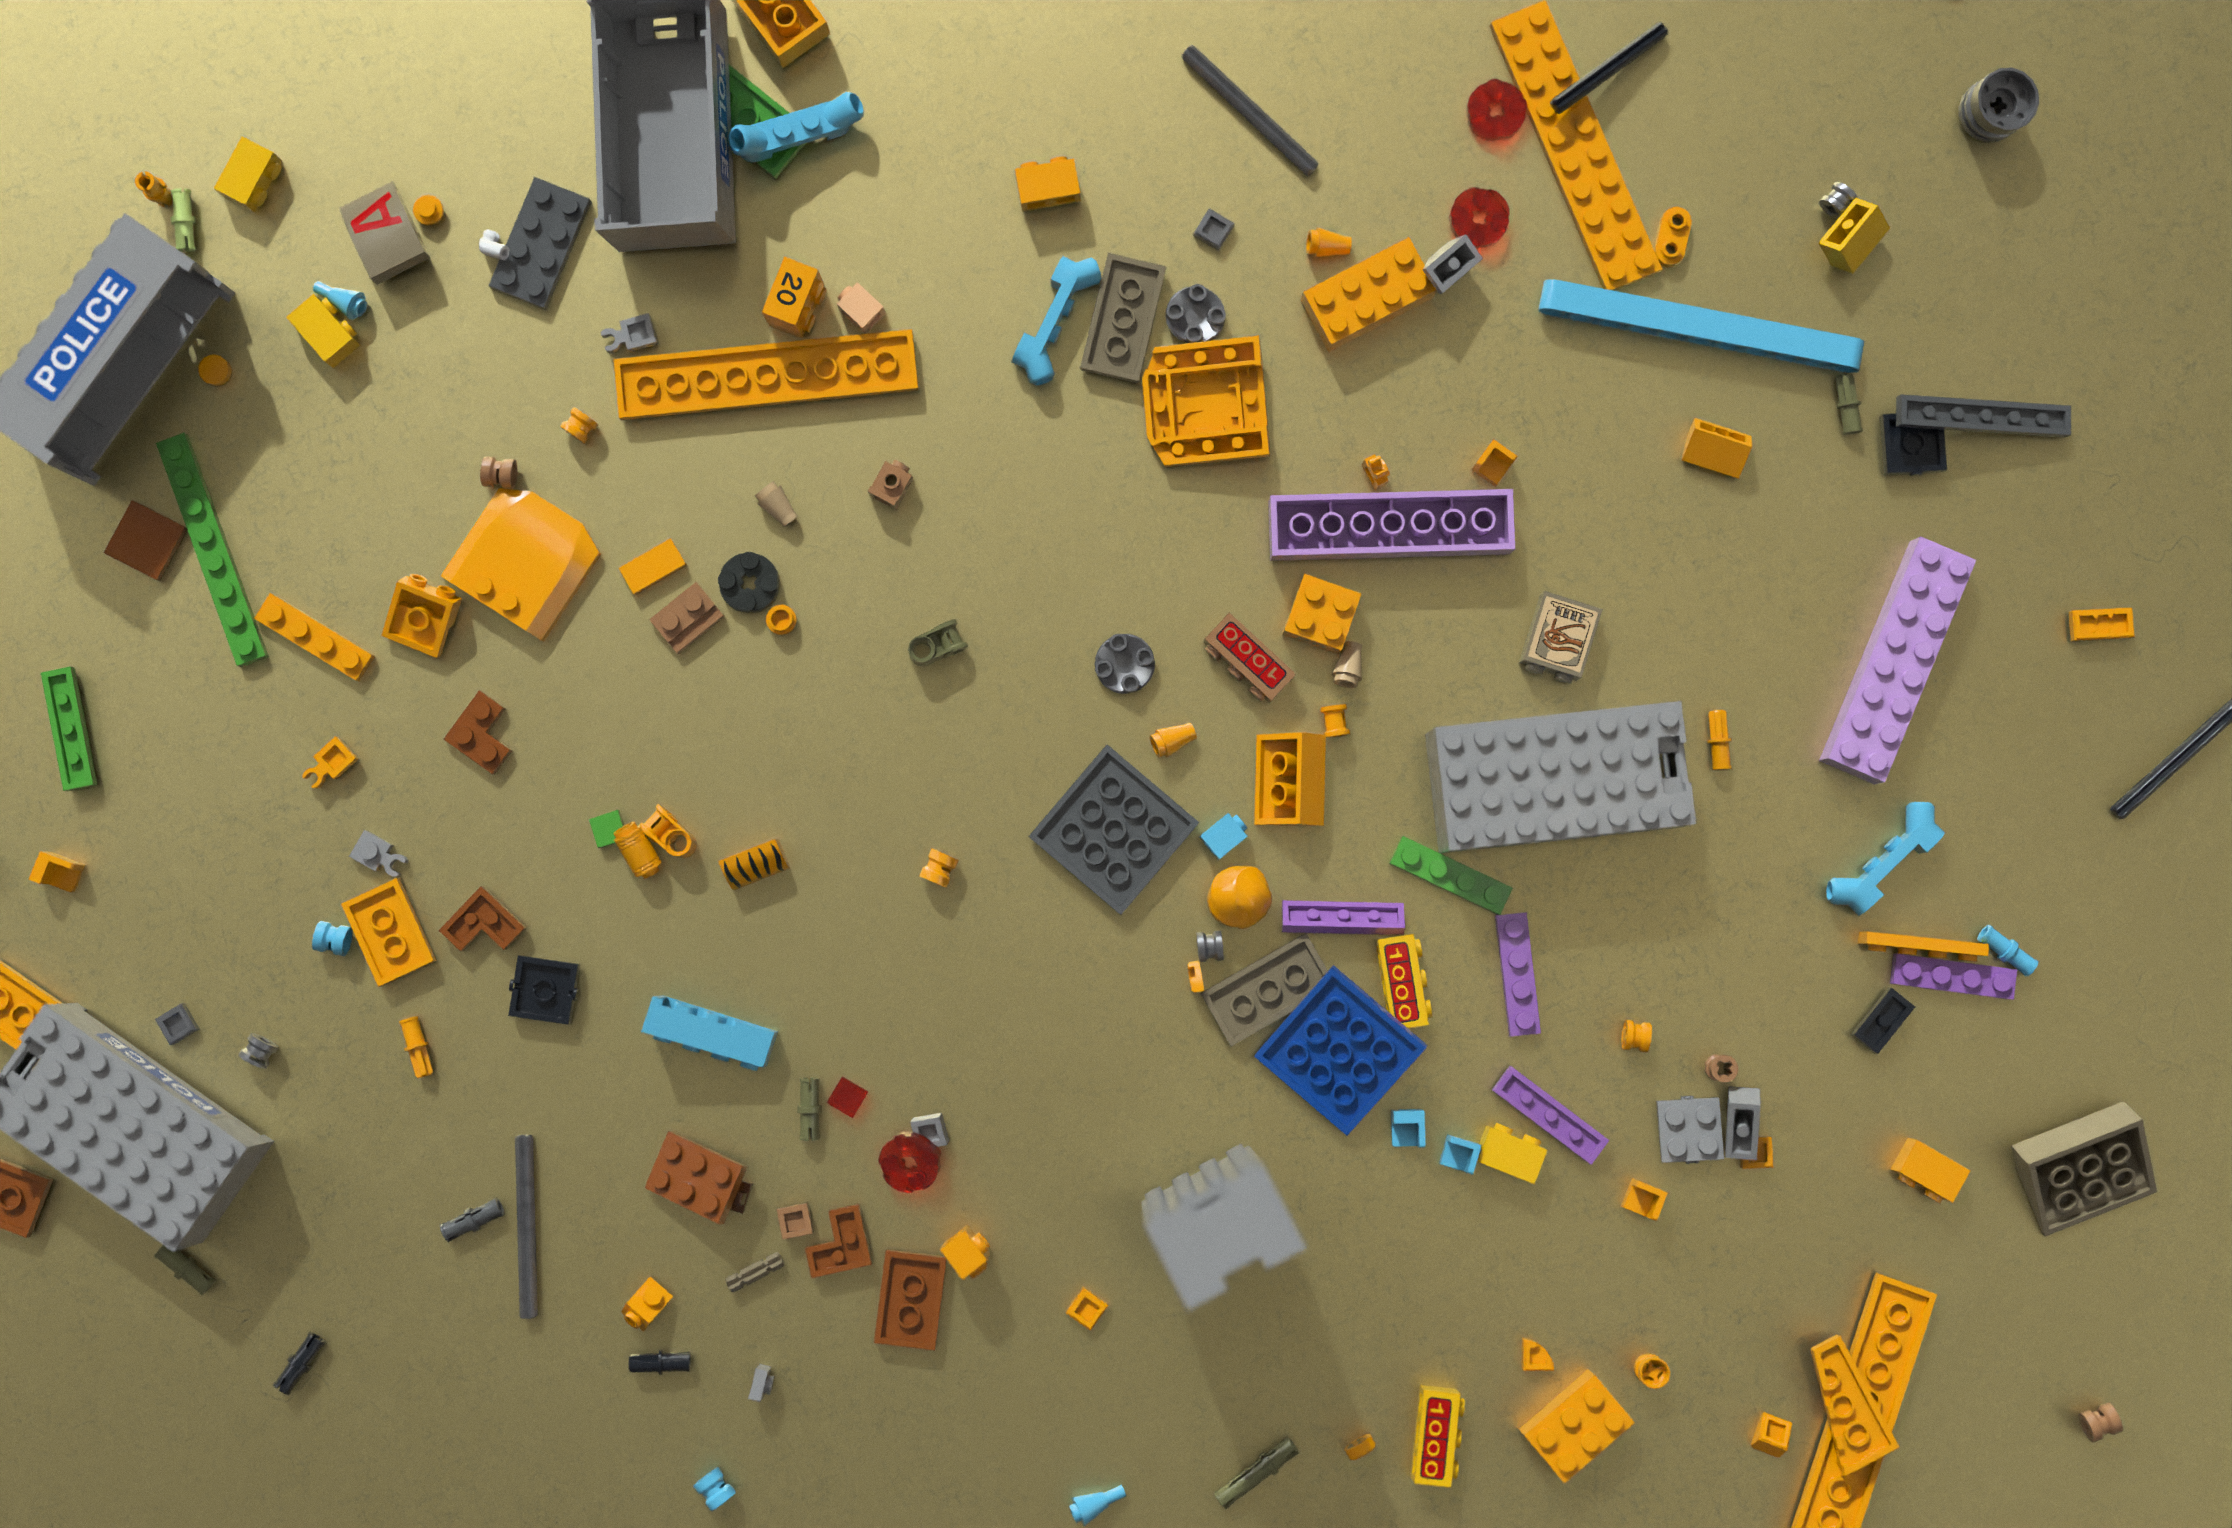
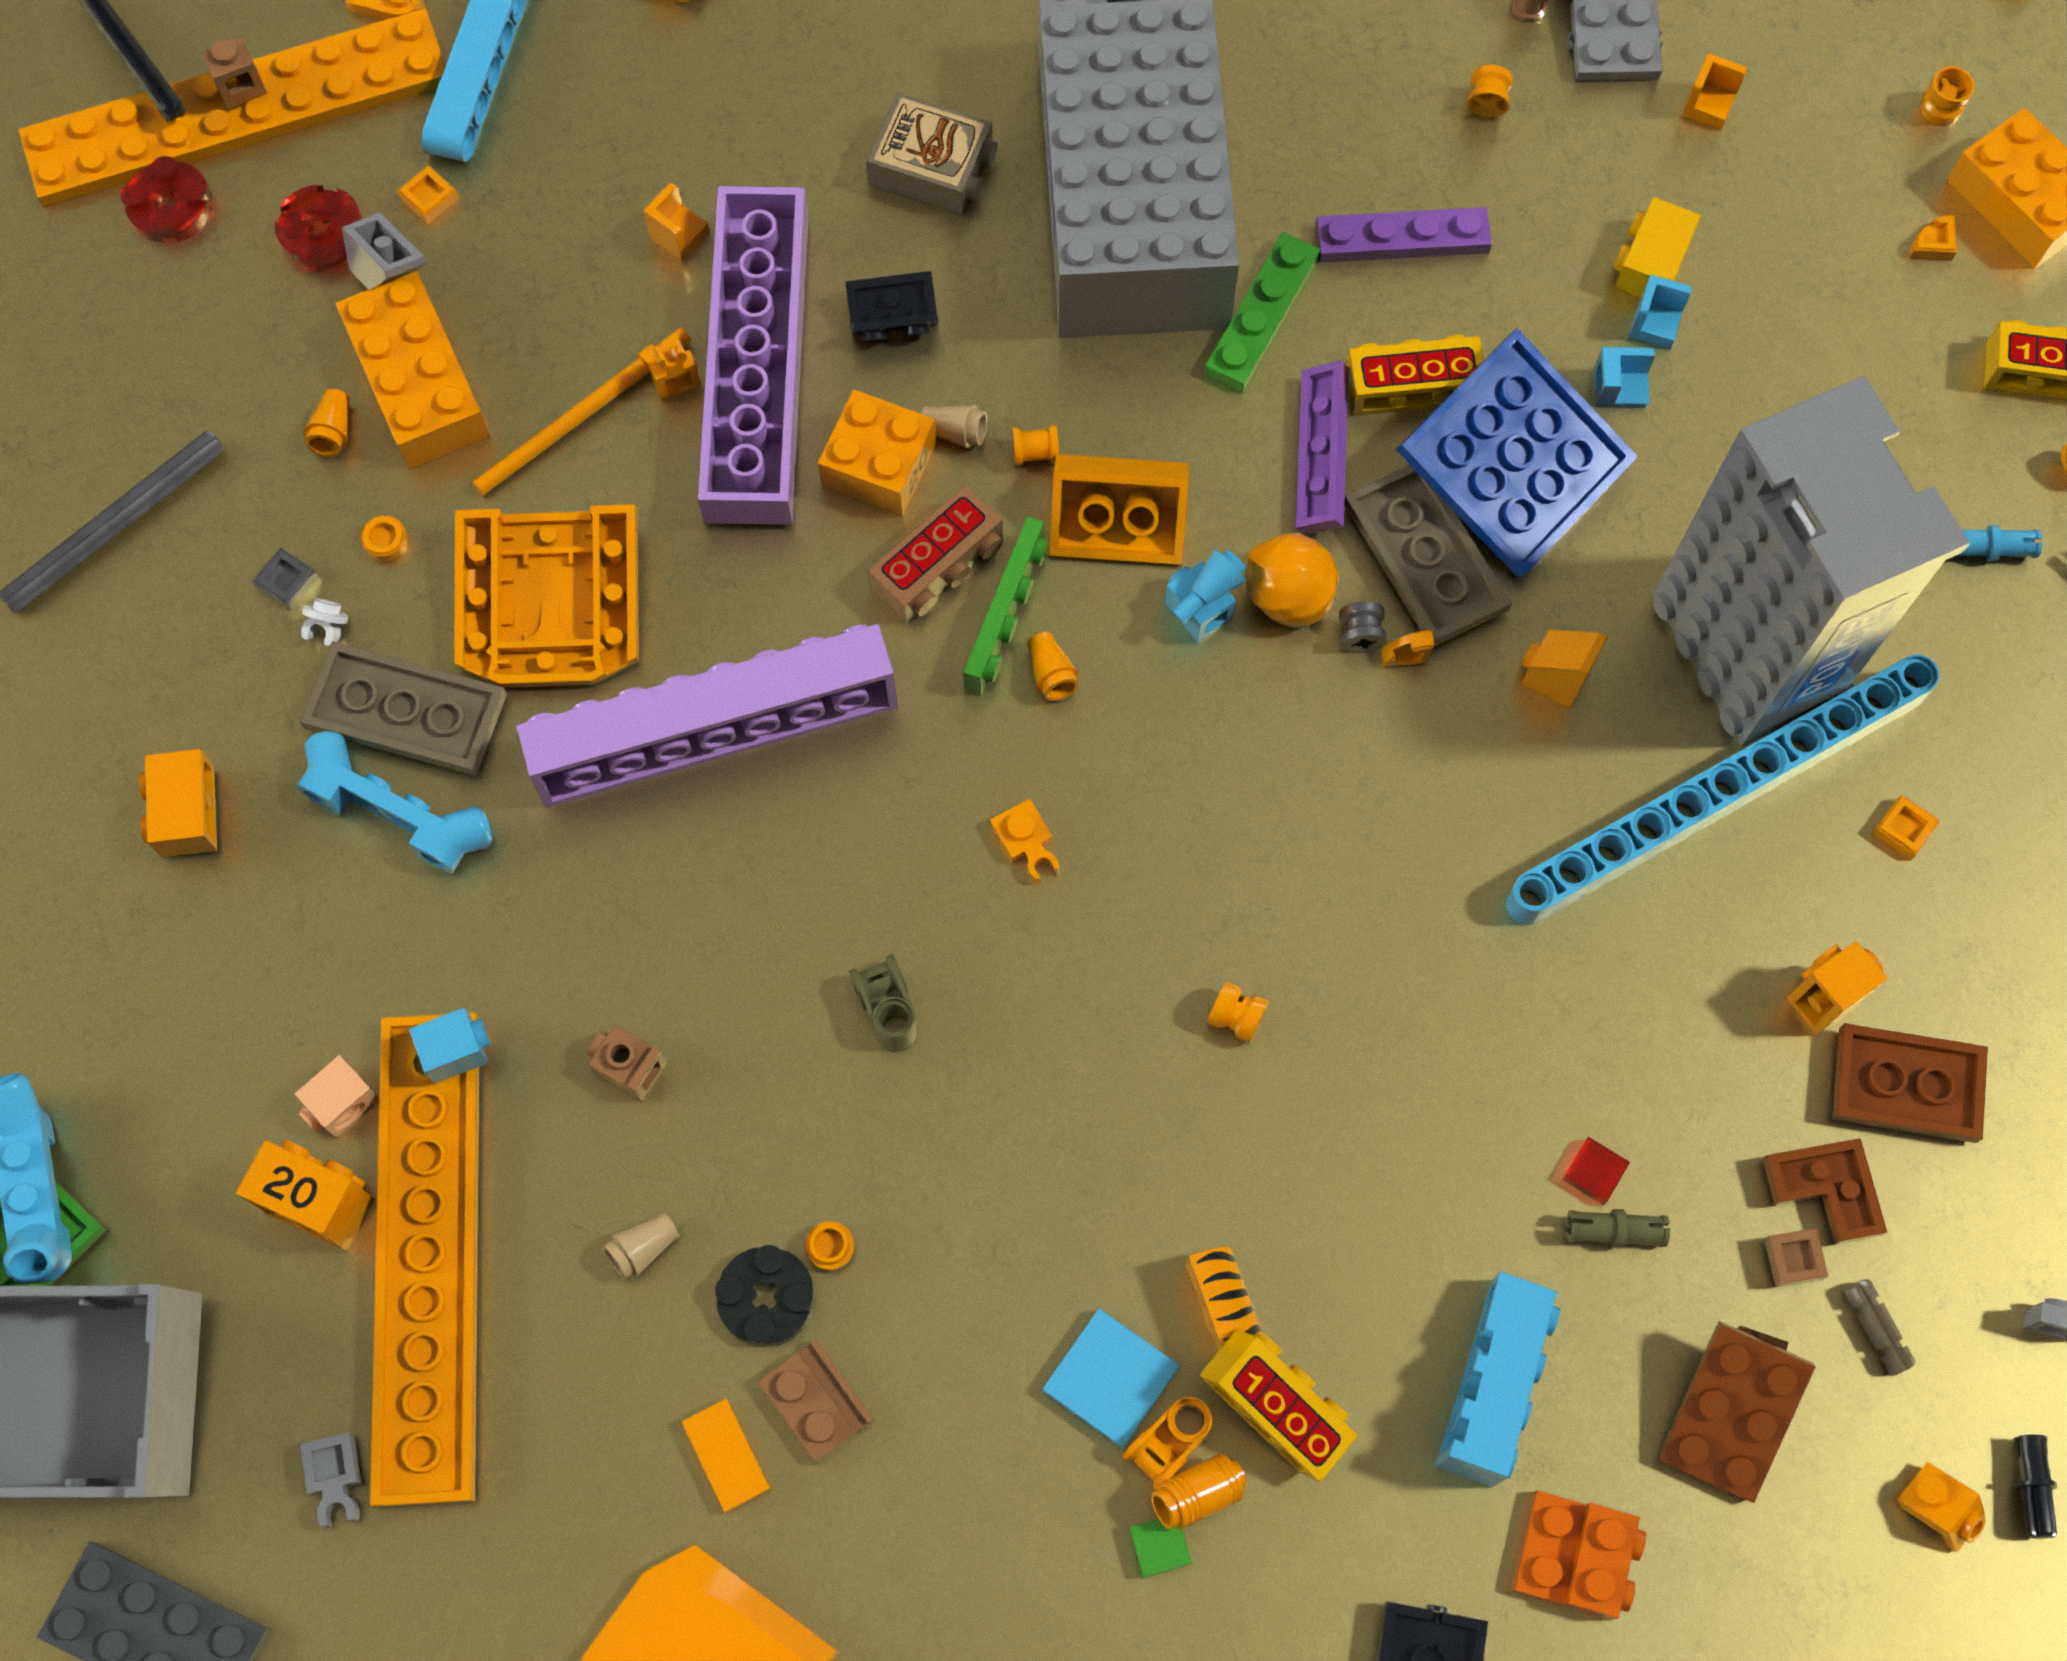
camera: 85 degrees left, 15 degrees down
light orange wheel [560,407,599,444] -> none
clear red plate [878,1130,941,1193] -> none
light grey plate [910,1113,949,1150] -> none
dark grey plate [1028,745,1199,915] -> none
flat silver dish [1095,634,1155,694] -> none
flat silver dish [1166,284,1226,343] -> none
medium lavender plate [1492,1066,1609,1165] -> none
none -> medium nougat brick [202,37,267,109]
none -> white plate [301,599,349,646]
none -> light orange tile [361,515,409,562]
none -> light orange tile [397,165,460,225]
none -> medium azure brick [409,1008,491,1084]
none -> light orange bar [472,327,691,496]
none -> lavender brick [516,624,898,808]
none -> black bracket [845,271,939,342]
none -> bright green plate [963,516,1049,695]
none -> light orange plate [990,798,1059,885]
none -> medium azure tile [1042,1308,1180,1449]
none -> medium azure cone [1172,549,1246,624]
none -> yellow brick [1199,1330,1358,1482]
none -> medium azure beam [1506,654,1939,925]
none -> orange plate [1512,1490,1646,1621]
none -> light orange slope [1521,630,1608,708]
none -> medium azure pin [1955,525,2042,561]

